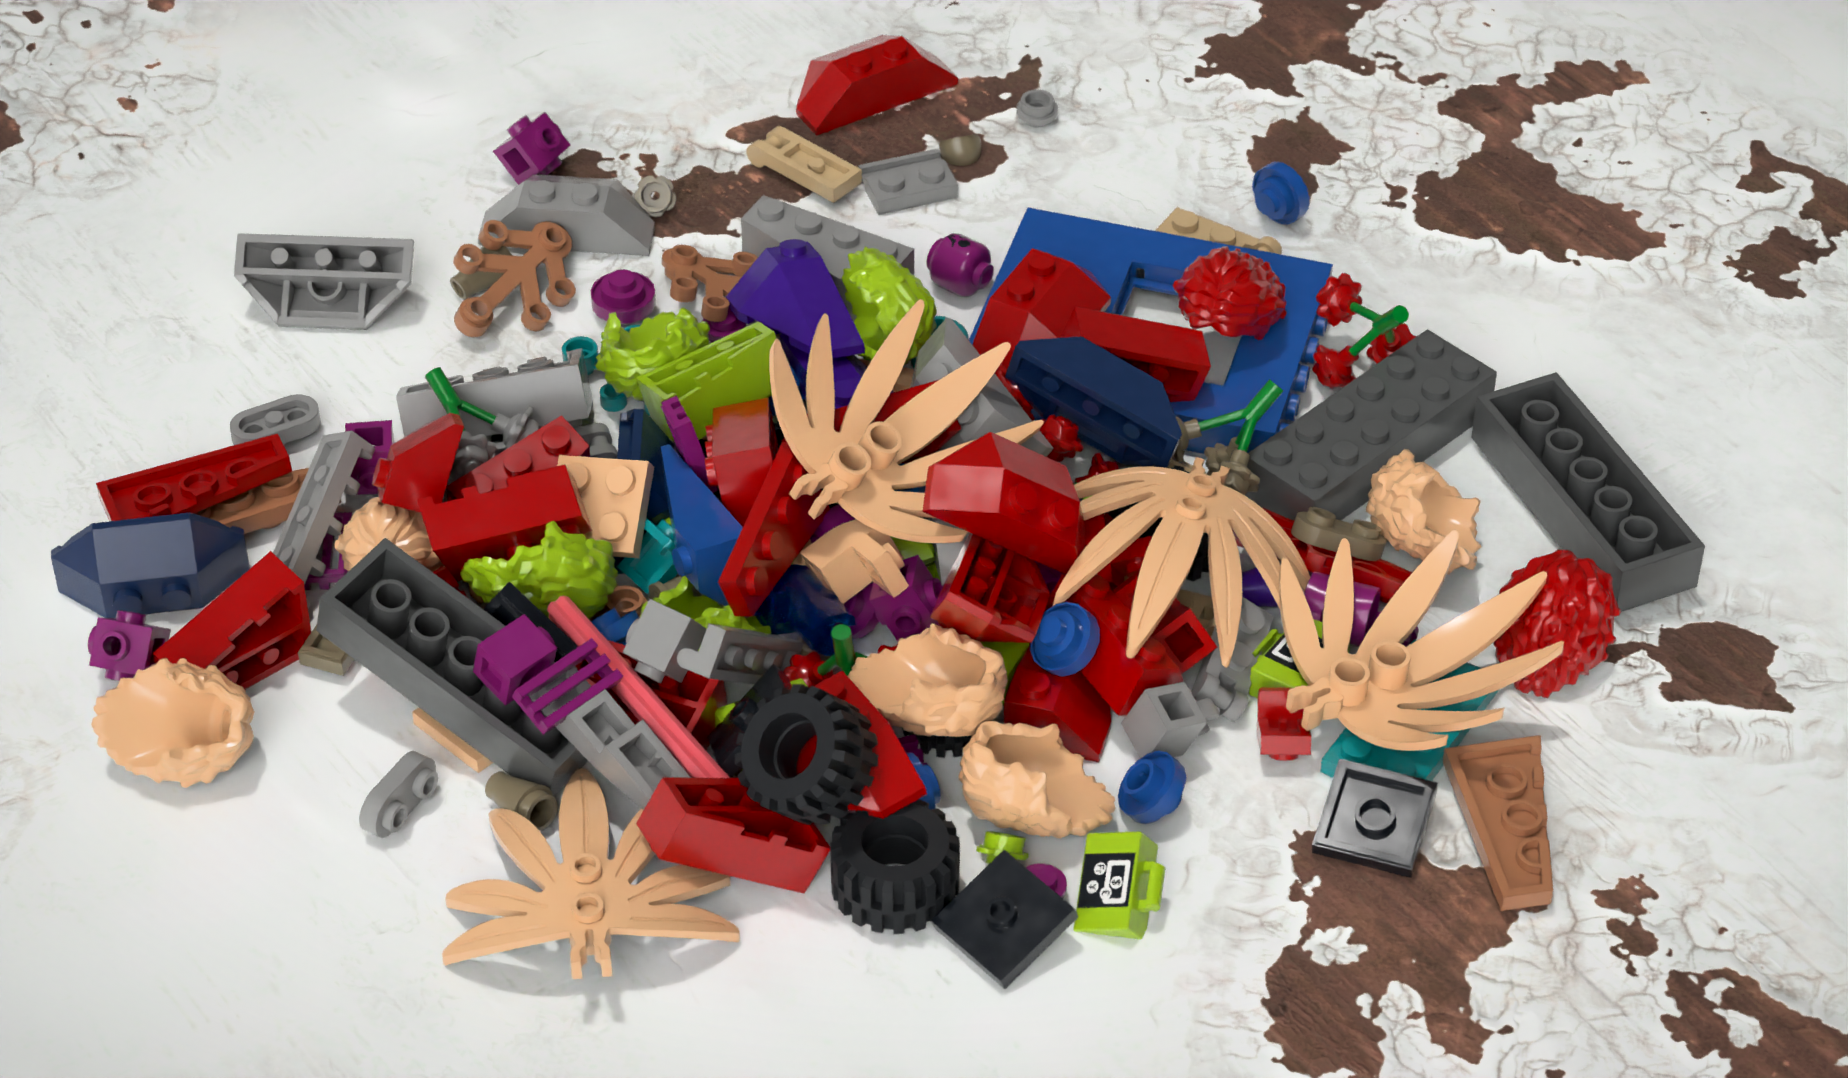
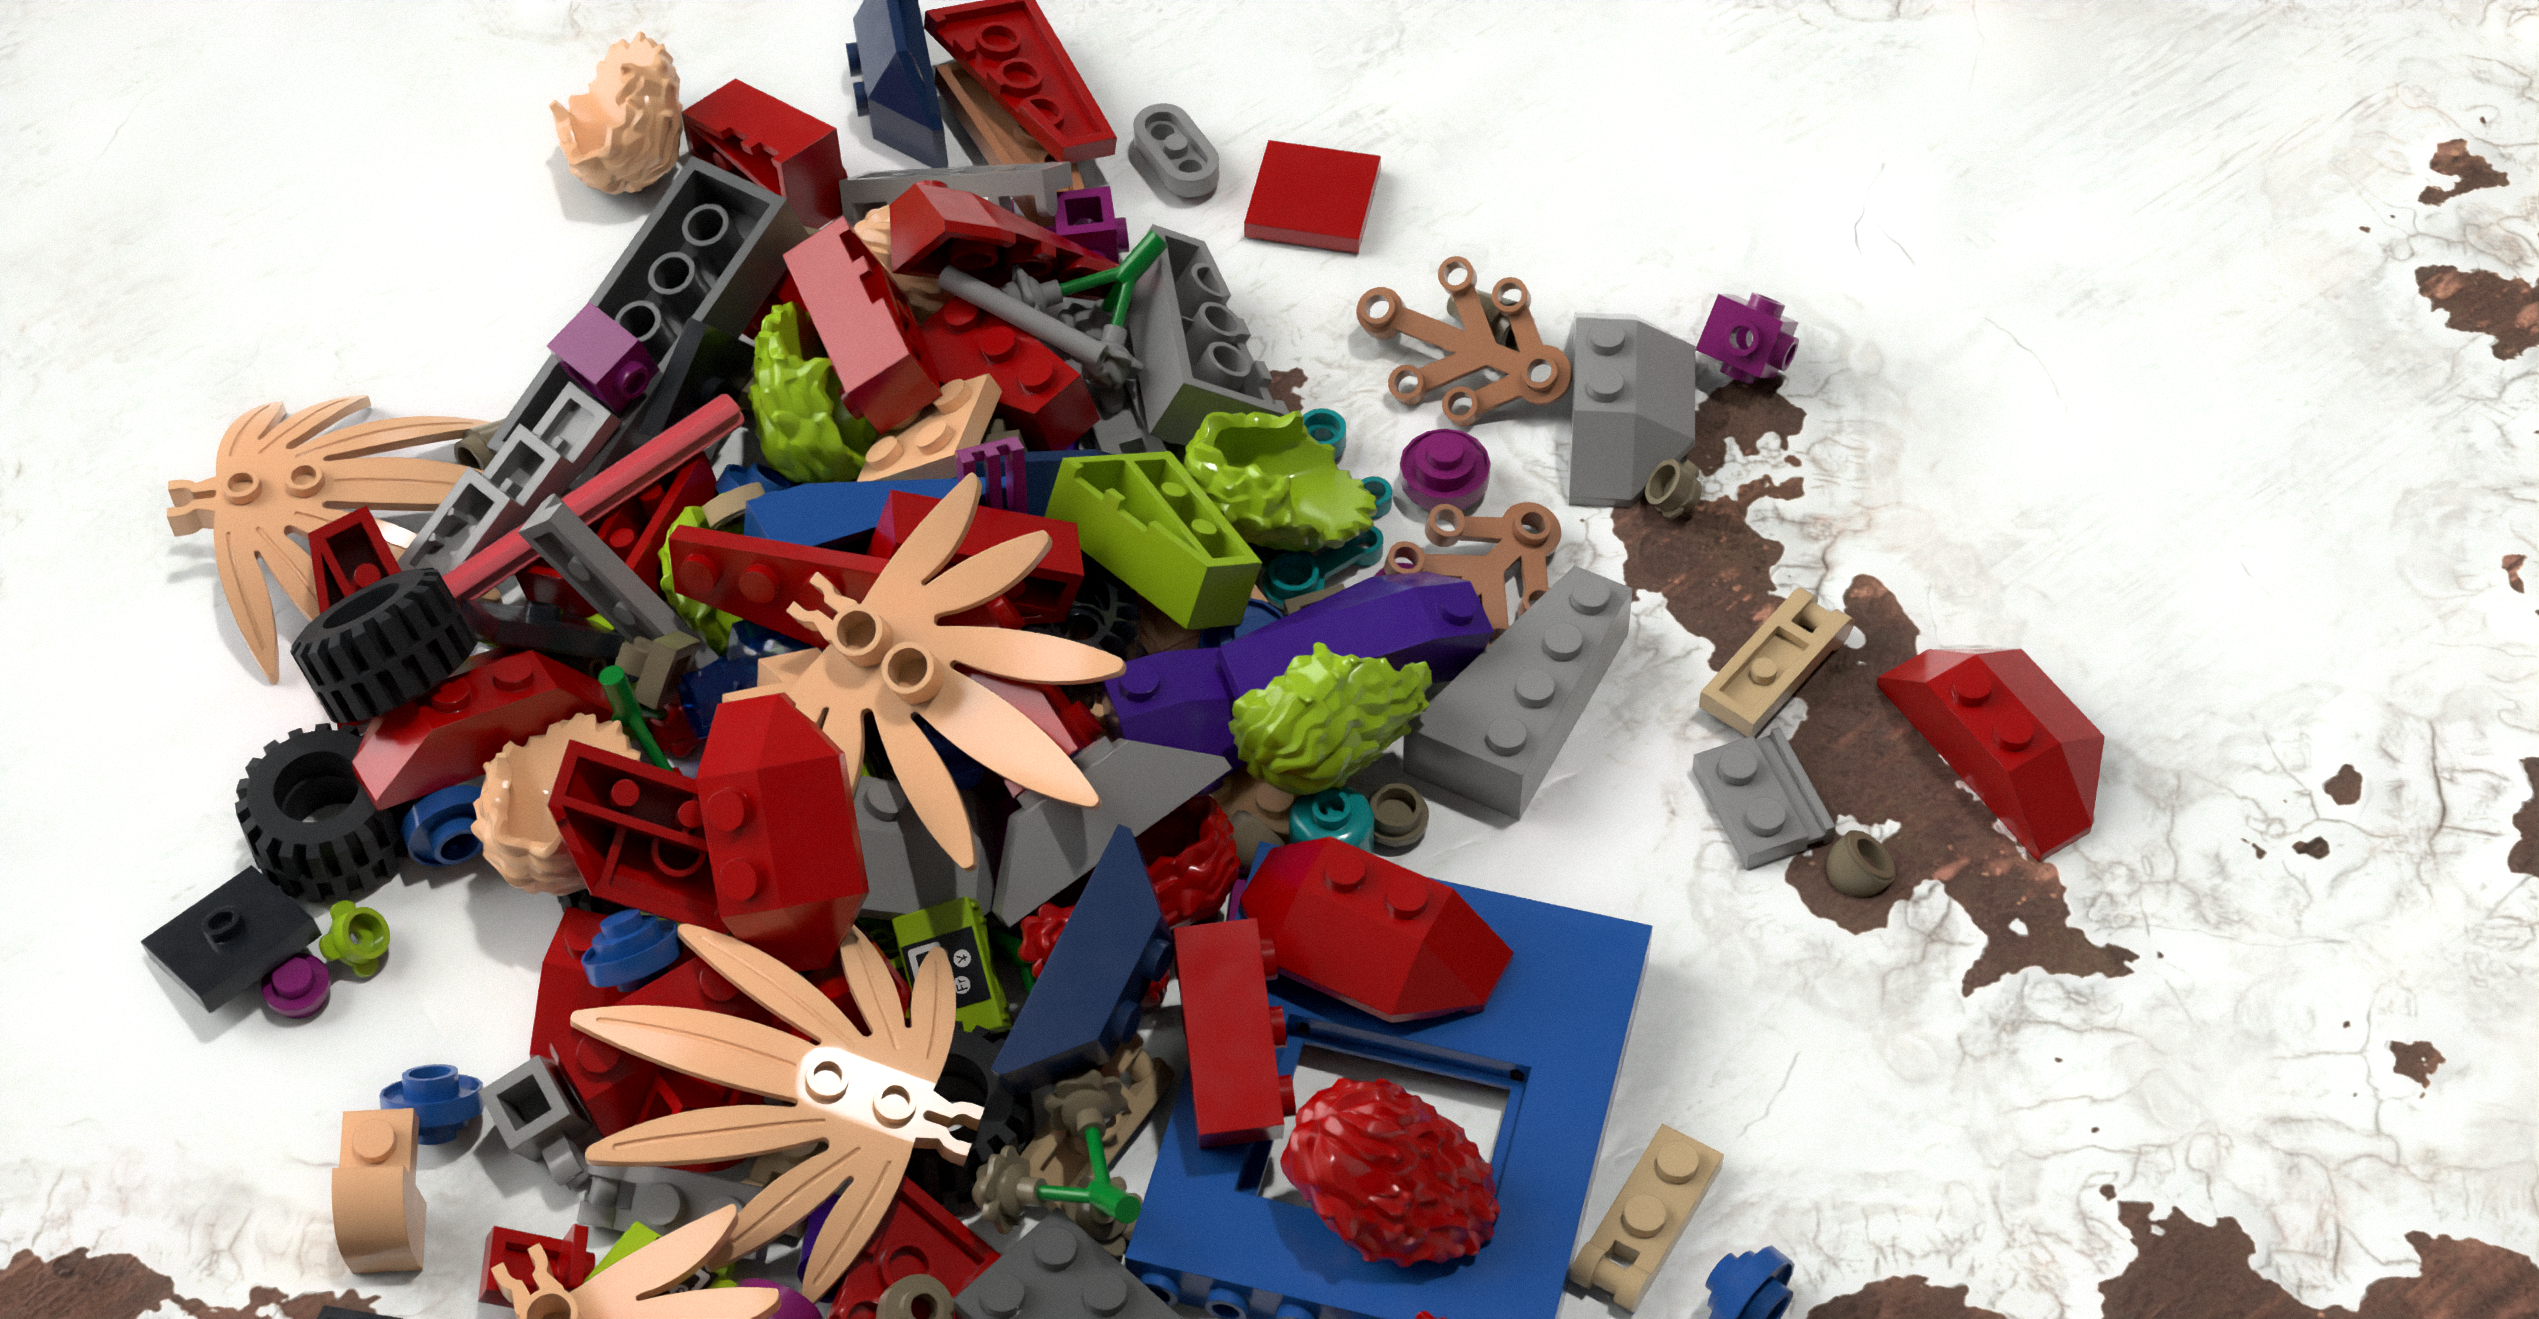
camera: 90 degrees right, 10 degrees up
magenta brick [88,610,171,681] -> none
light grey wedge [234,233,414,330] -> none
light grey plate [359,751,438,838] -> none
magenta tile [512,638,623,735] -> none
light grey brick [623,599,707,684] -> none
magenta head [926,233,994,297] -> none
light nougat hair [958,721,1115,839] -> none
light grey plate [1016,89,1058,127] -> none
lime piece [1073,831,1166,939] -> none
none -> light nougat brick [331,1108,427,1274]
none -> dark tan tile [615,630,701,710]
none -> tan tile [702,482,765,531]
none -> light grey piece [938,265,1109,368]
none -> red tile [1244,140,1381,254]

